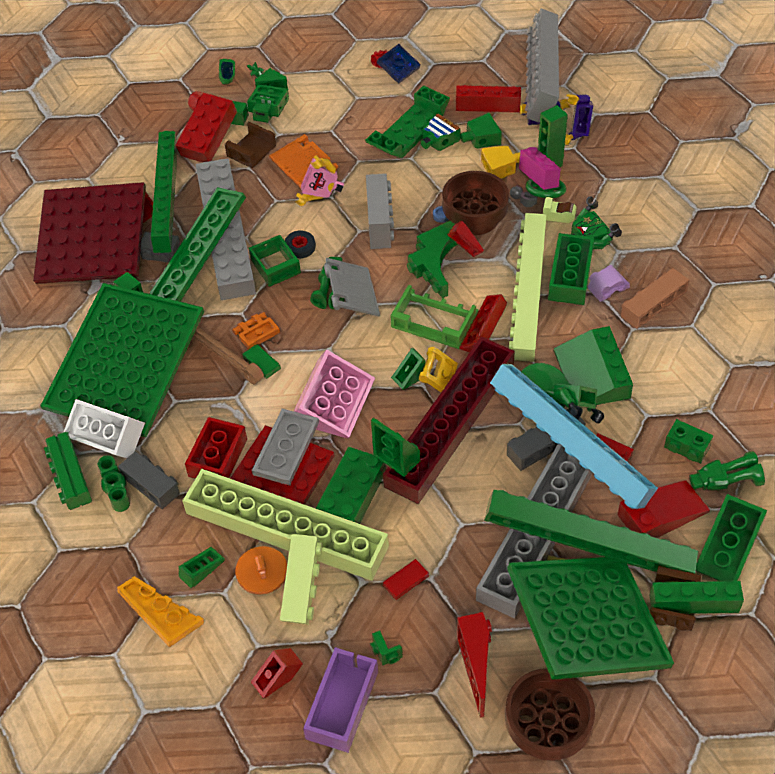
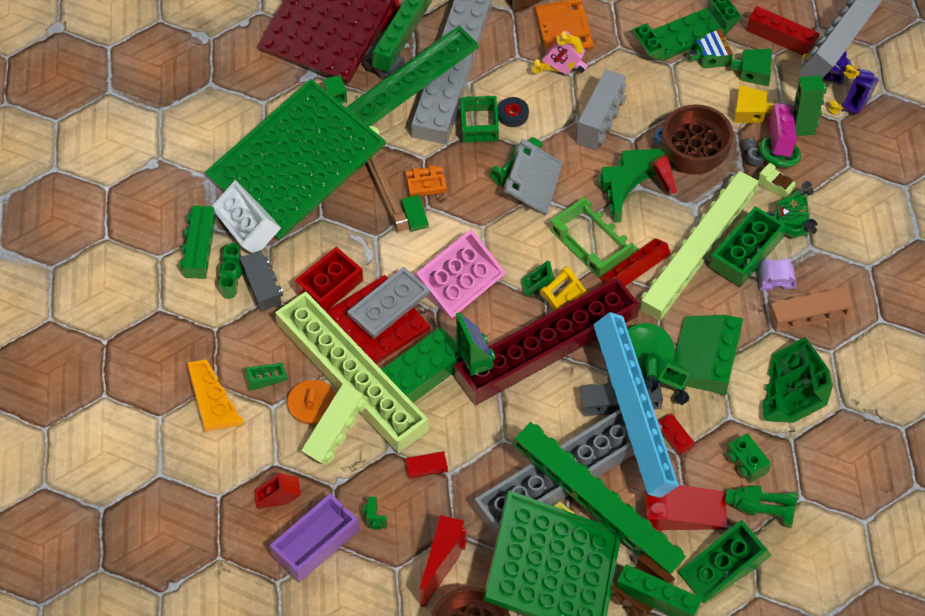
camera: 25 degrees right, 5 degrees up
none -> green wedge [762,337,833,423]

